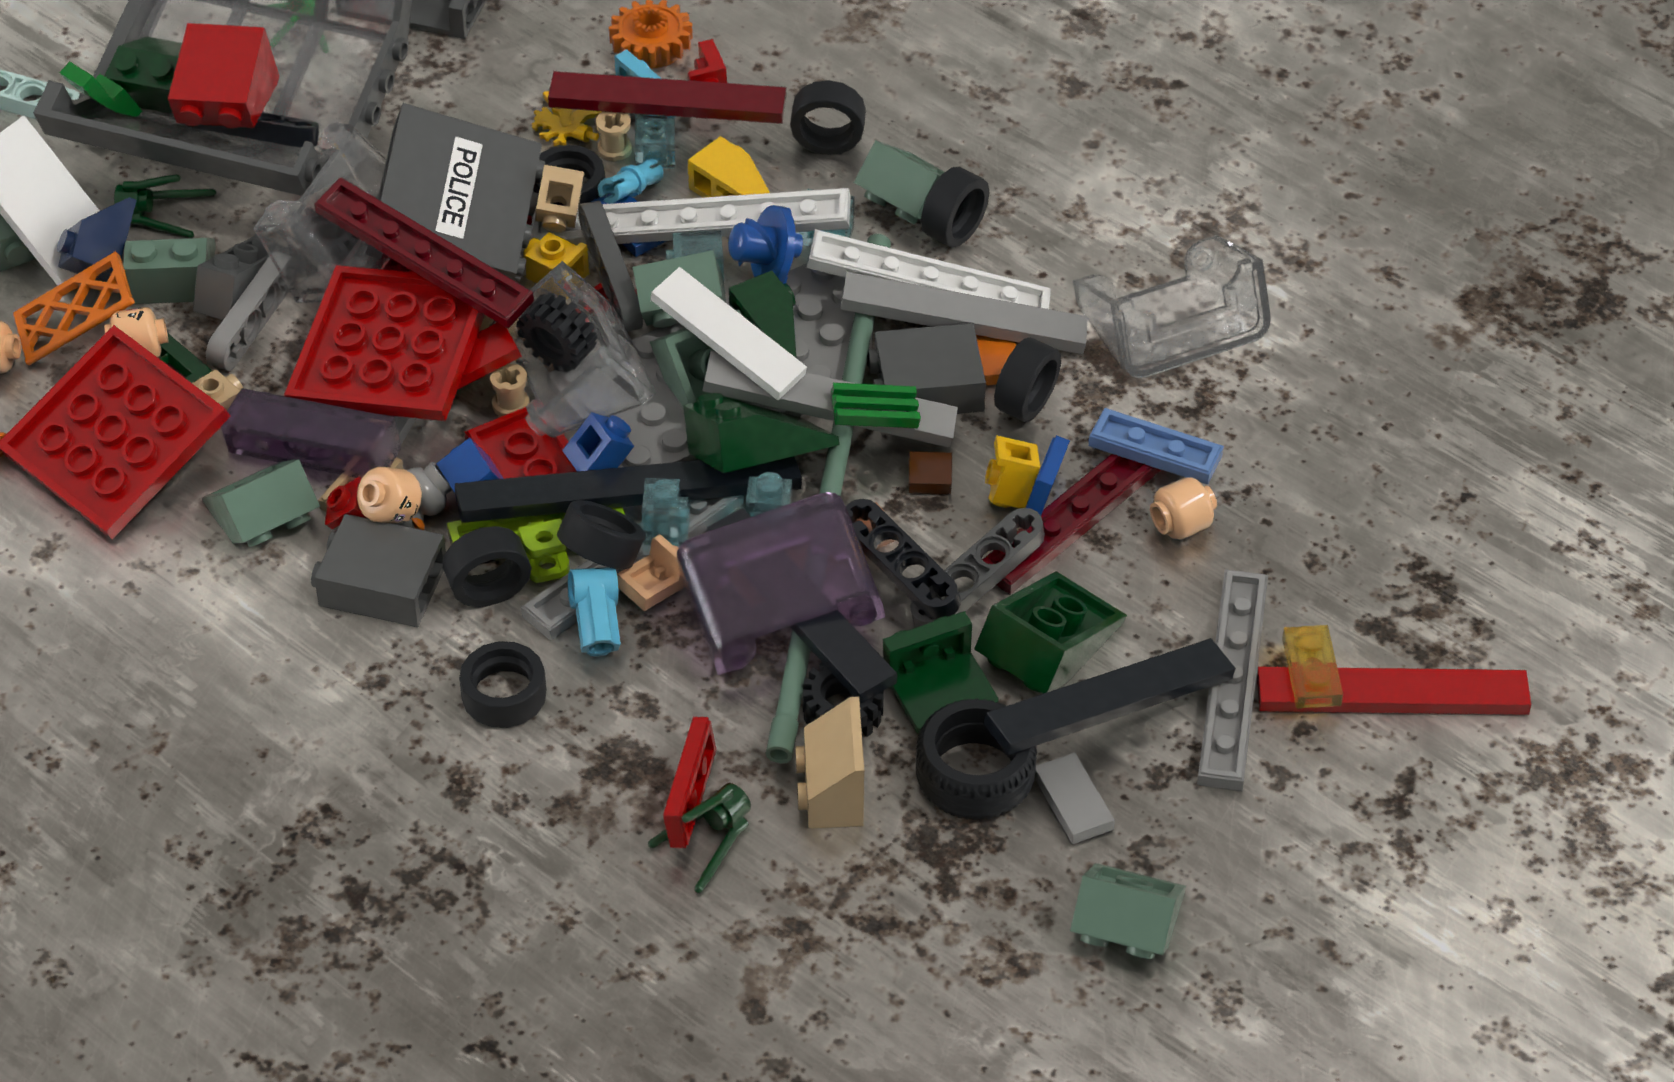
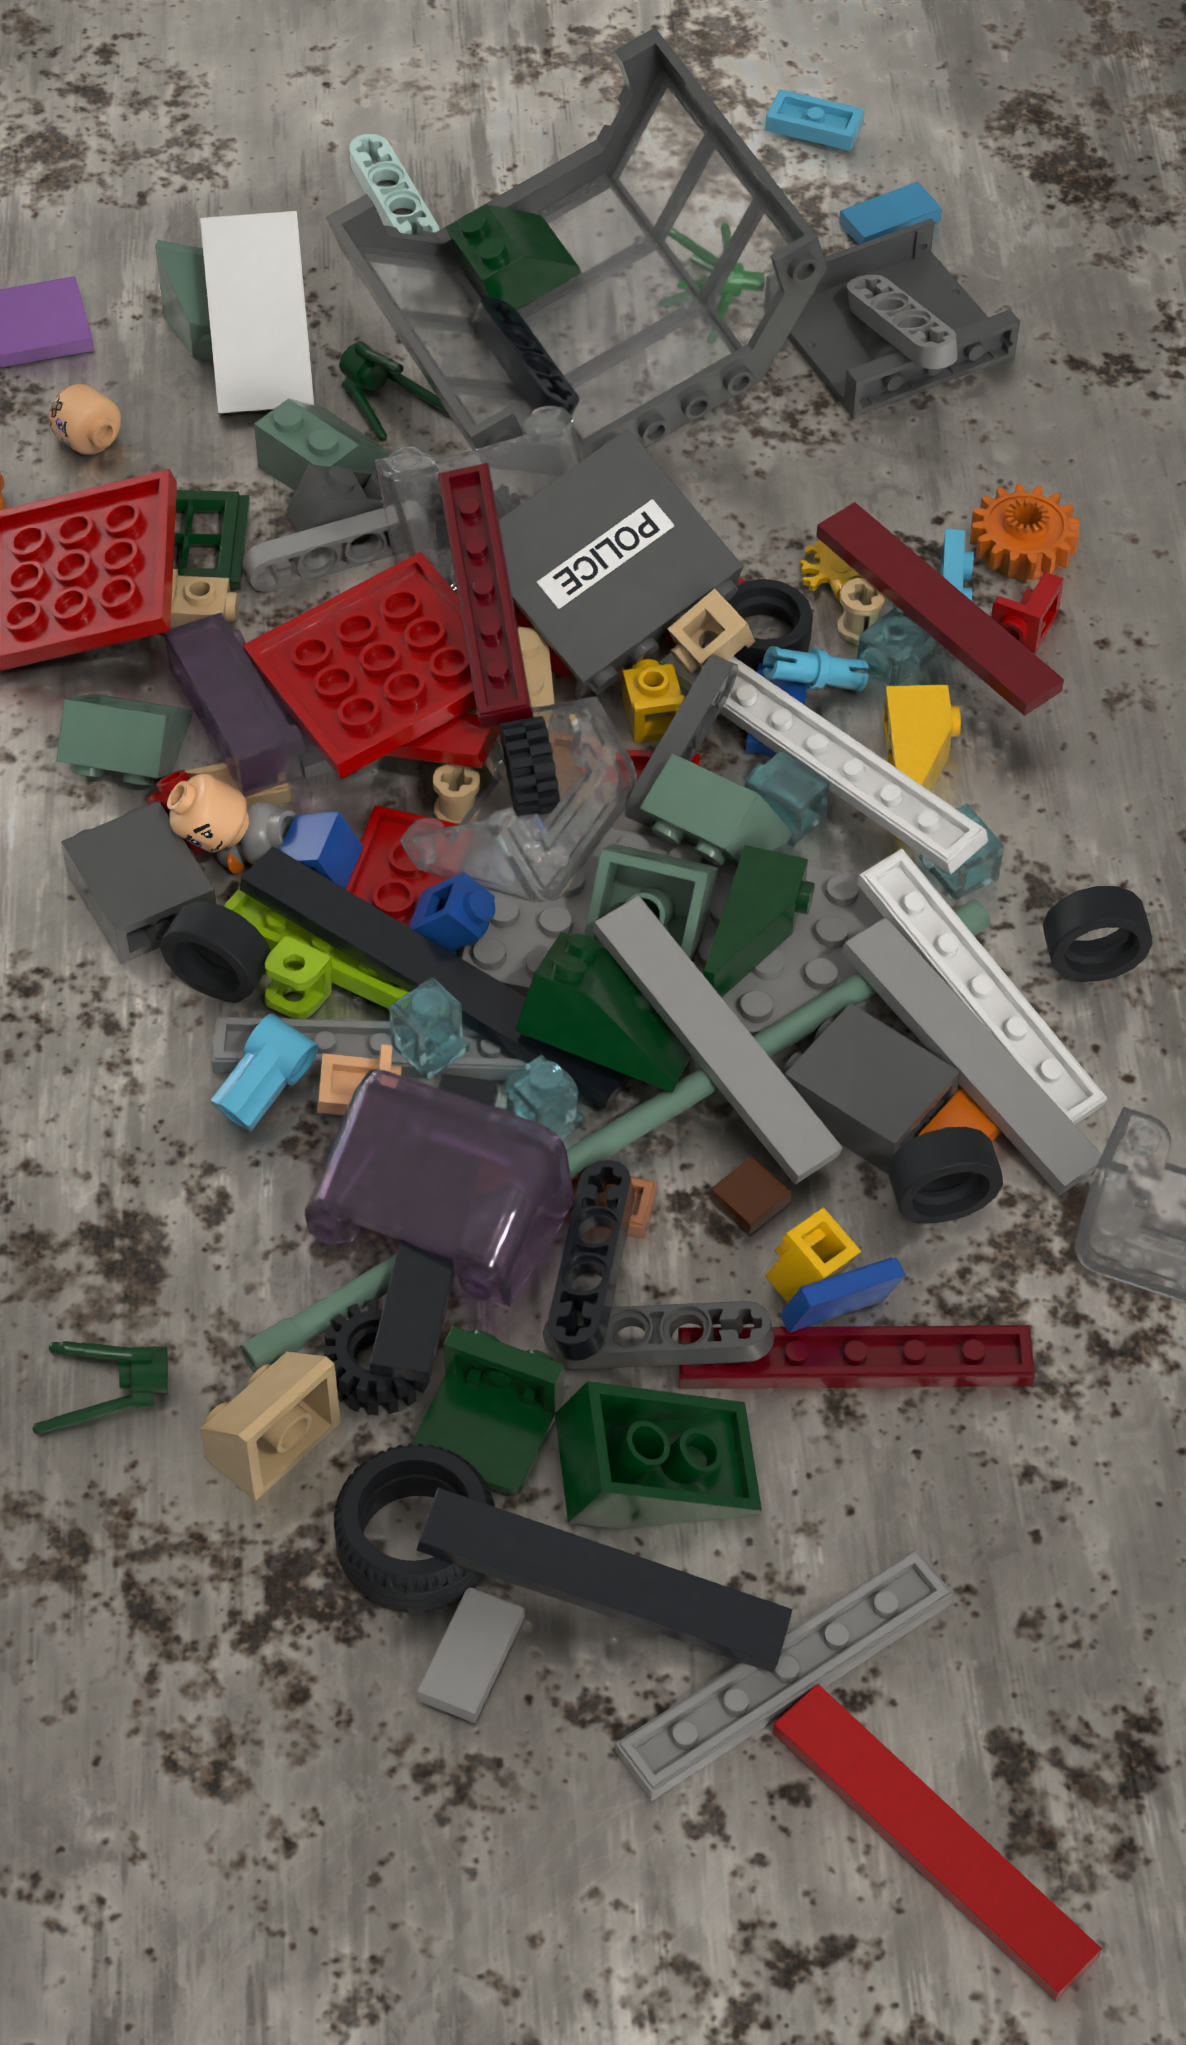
camera: 45 degrees right, 5 degrees up
orange window [13,251,135,366] -> none
dark blue slope [57,197,137,282] -> none
green slope [59,61,142,117] -> none
light nougat head [104,307,169,358] -> none
red slope [168,23,280,128] -> none
black tyre [459,641,547,728] -> none
black tyre [557,500,646,569] -> none
white tile [651,267,807,400] -> none
red tile [663,717,717,849] -> none
blue plate [728,205,803,284] -> none
black tyre [790,80,866,155] -> none
green tile [830,383,921,428] -> none
sand green slope [854,140,945,224] -> none
sand green slope [1070,863,1186,959] -> none
medium blue tile [1088,408,1224,485] -> none
light nougat head [1150,477,1217,540] -> none
clear yellow plate [1282,625,1343,708] -> none

